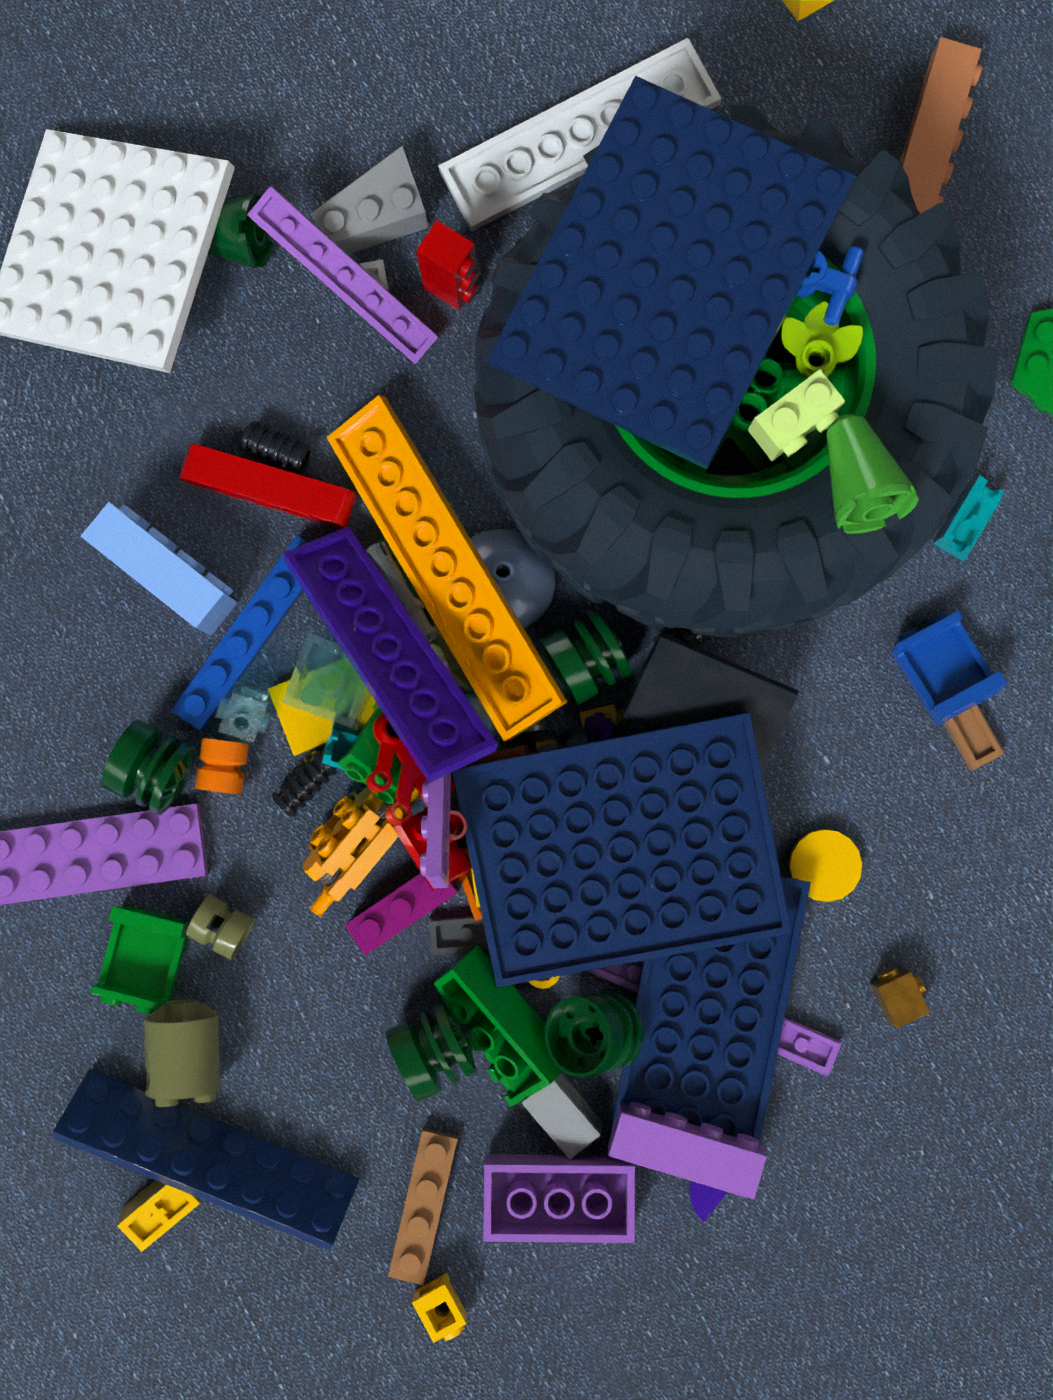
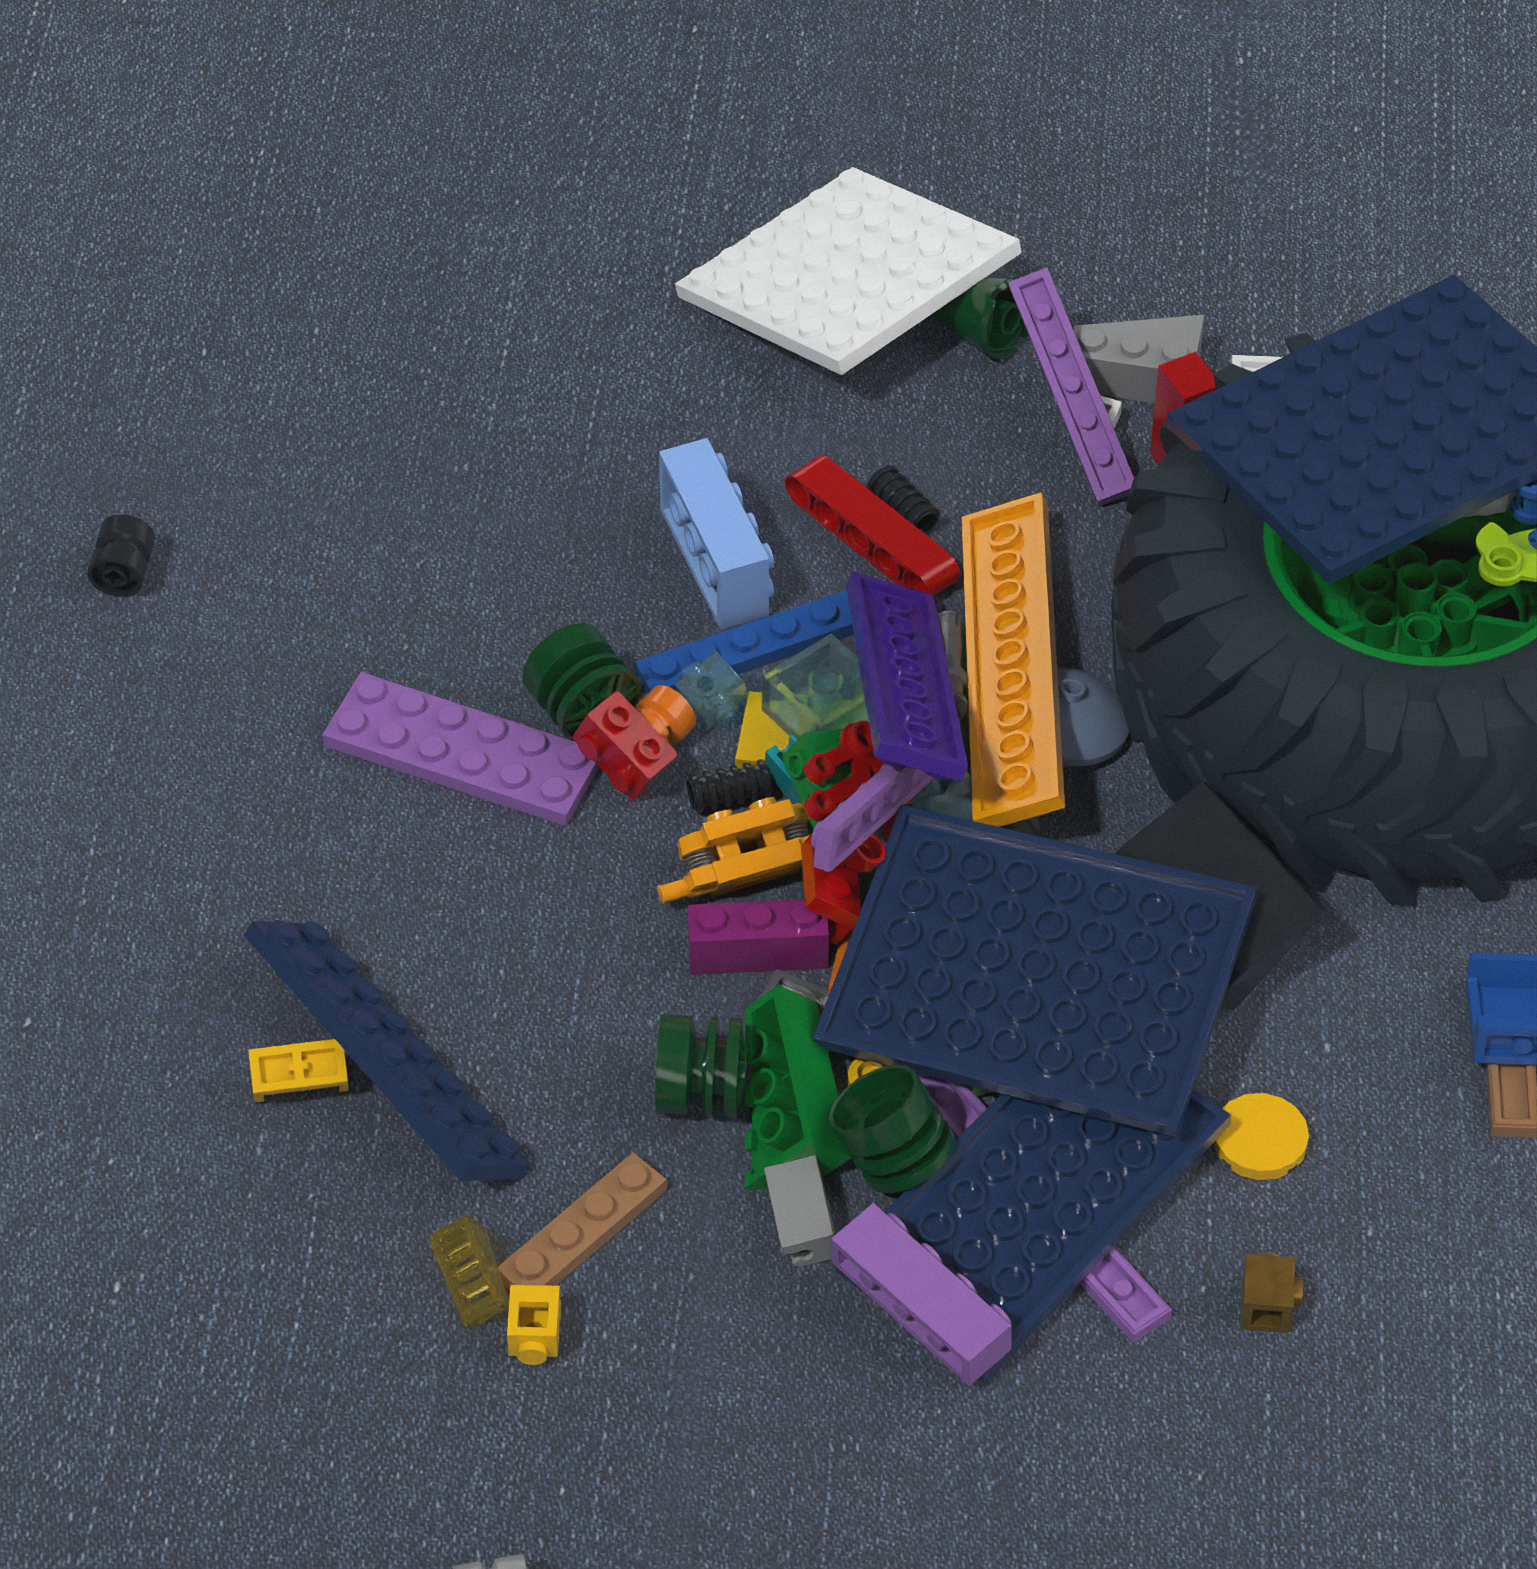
camera: 30 degrees right, 35 degrees down
green panel [90,904,191,1014] -> none
olive cylinder [143,999,221,1107] -> none
olive wheel [186,894,255,961] -> none
medium lavender brick [483,1154,635,1243] -> none
dark green wheel [539,609,632,706] -> none
dark purple tile [689,1181,727,1222] -> none
yellowish green brick [748,369,845,461] -> none
bright green cone [826,414,919,534] -> none
none -> clear yellow slope [429,1215,509,1329]
none -> red bracket [572,692,677,802]

